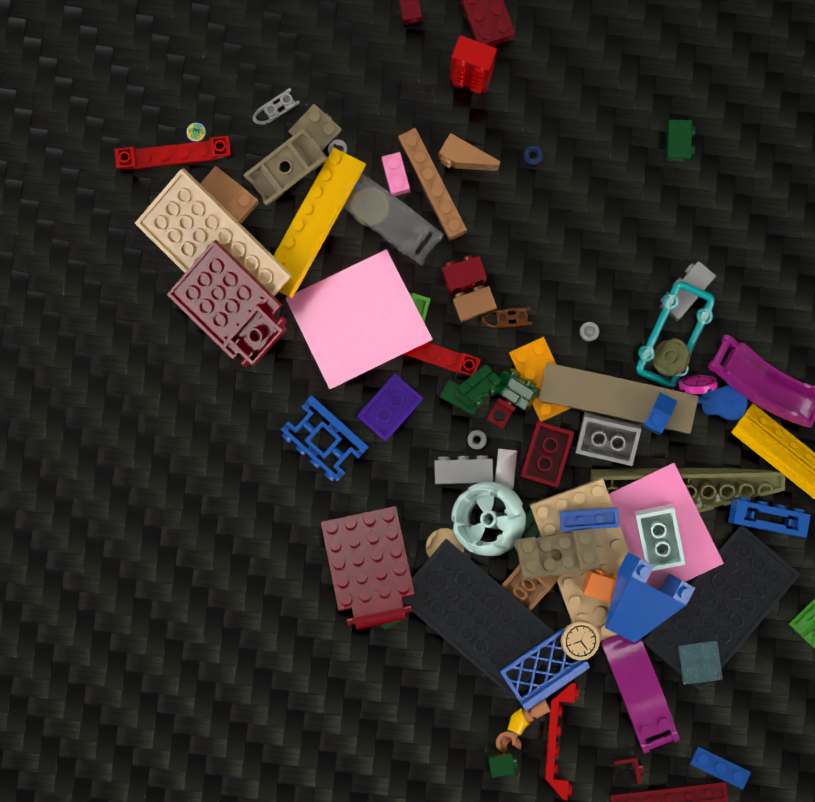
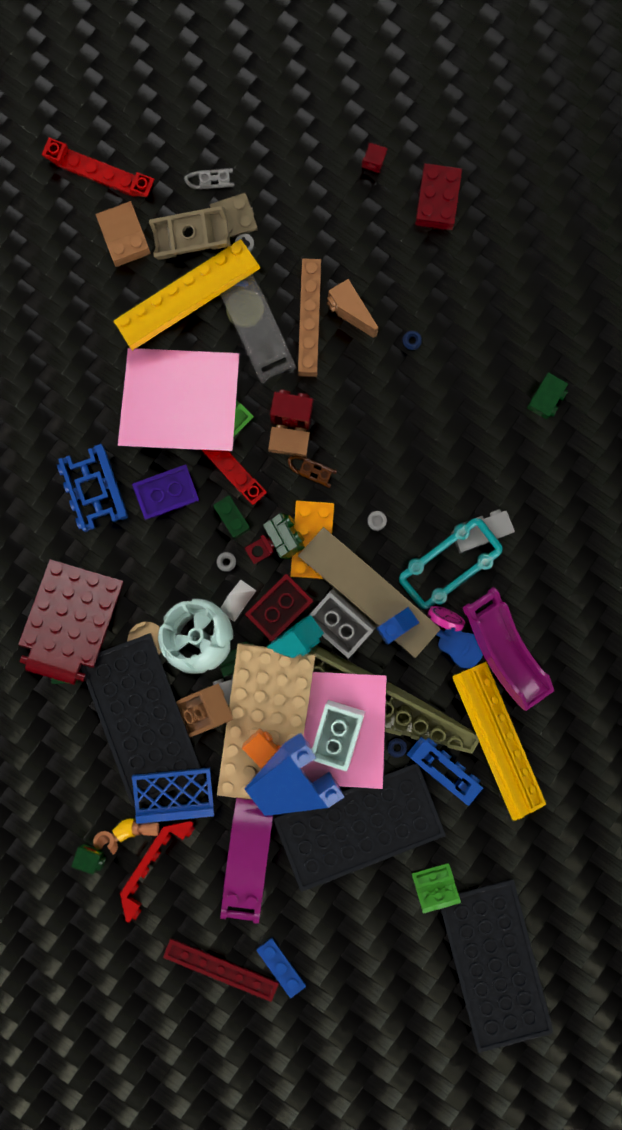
camera: 25 degrees right, 0 degrees up
tan plate [135,168,293,296] -> none
plate [167,240,287,367] -> none
tile [187,123,206,142] -> none
bright pink brick [382,152,410,197] -> none
light grey brick [434,456,493,484] -> none
red brick [450,35,497,94] -> none
dark green brick [455,365,501,410] -> none
dark tan piece [514,529,600,581] -> none
blue plate [559,507,619,532] -> none
tan tile [561,621,600,660] -> none
dark red bracket [613,757,644,785] -> none
olive tile [653,338,690,376] -> none
clear light blue plate [678,641,722,685] -> none
none -> teal slope [267,615,324,658]
none -> dark blue plate [387,738,407,758]

